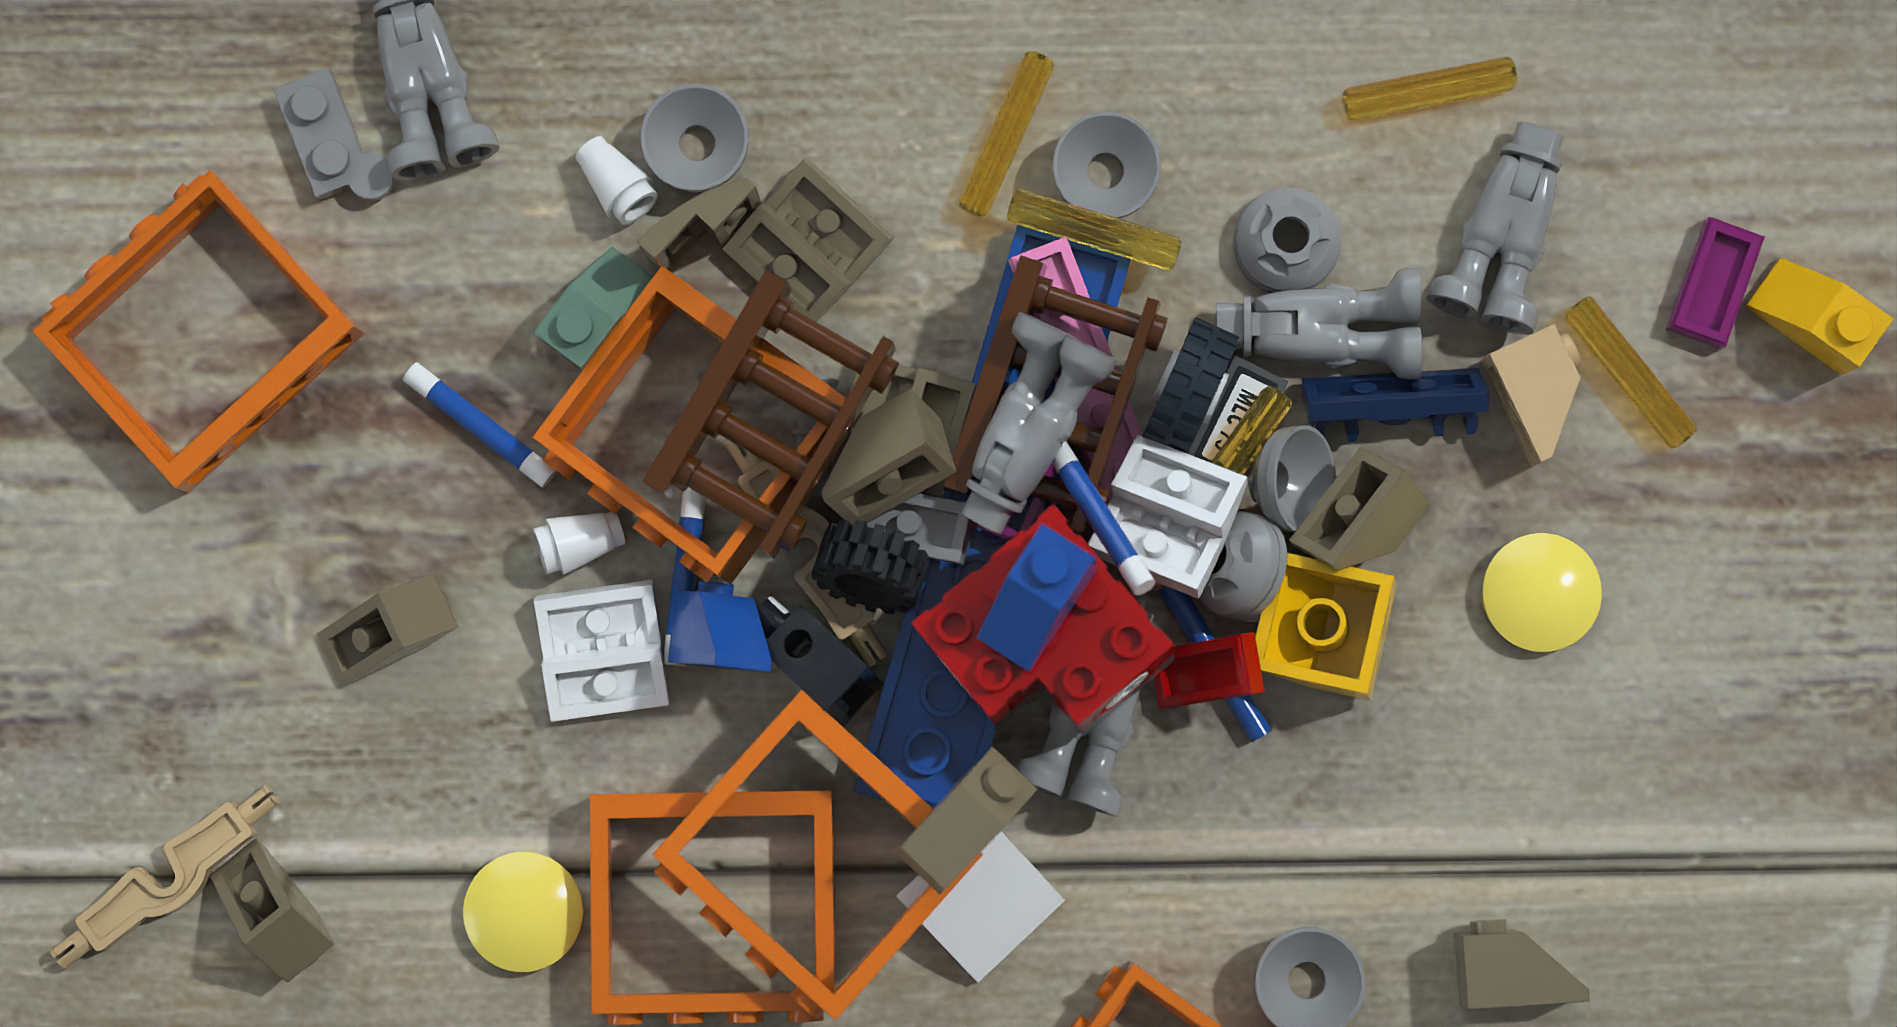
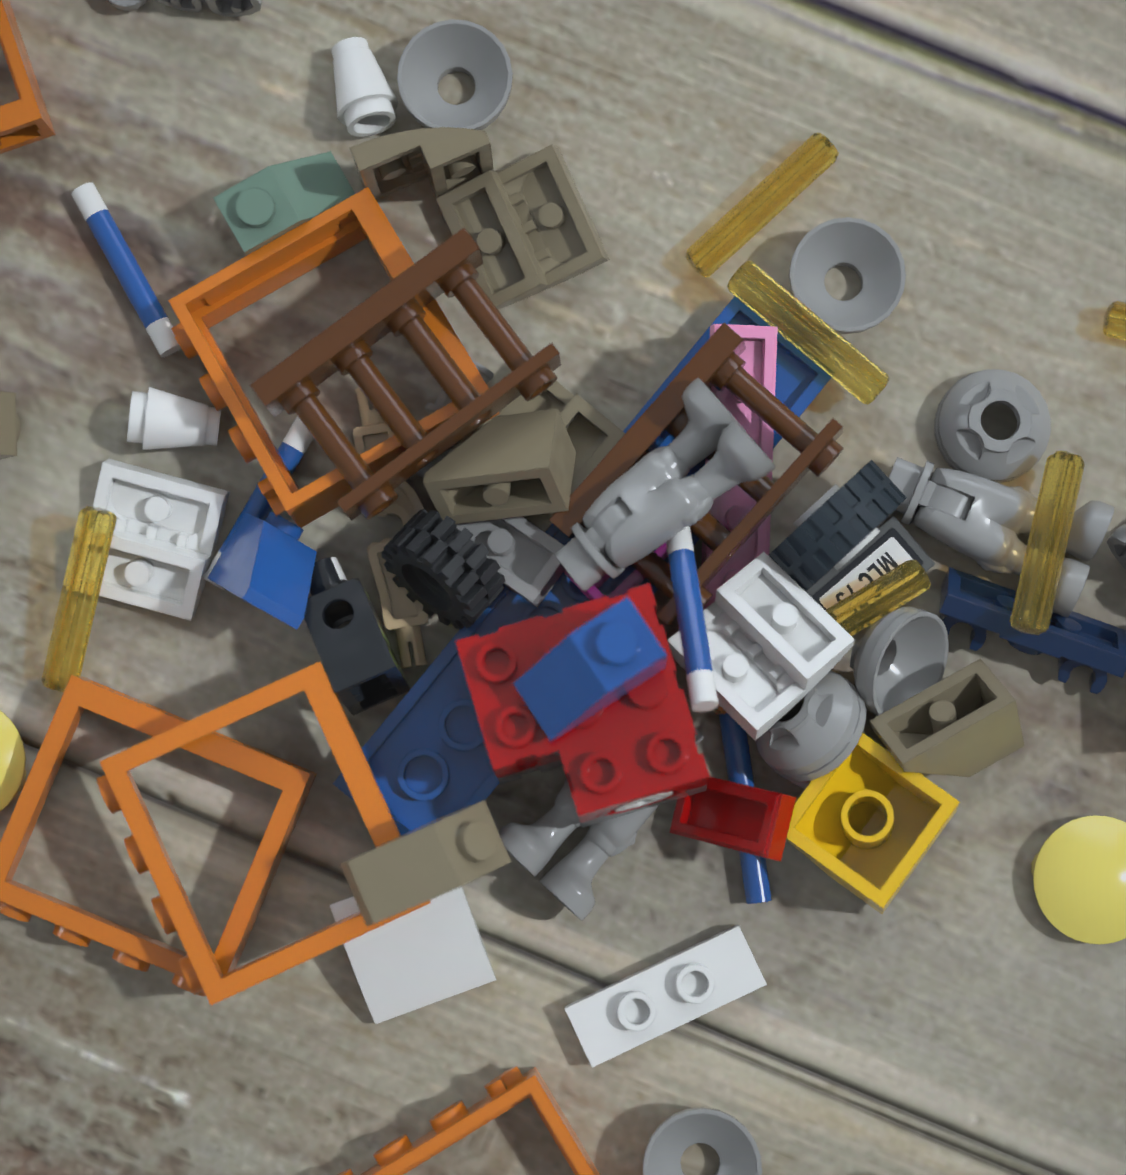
camera: 20 degrees right, 0 degrees up
none -> clear yellow axle [41,506,116,692]
none -> white plate [565,924,767,1068]
none -> clear yellow axle [1010,450,1085,635]

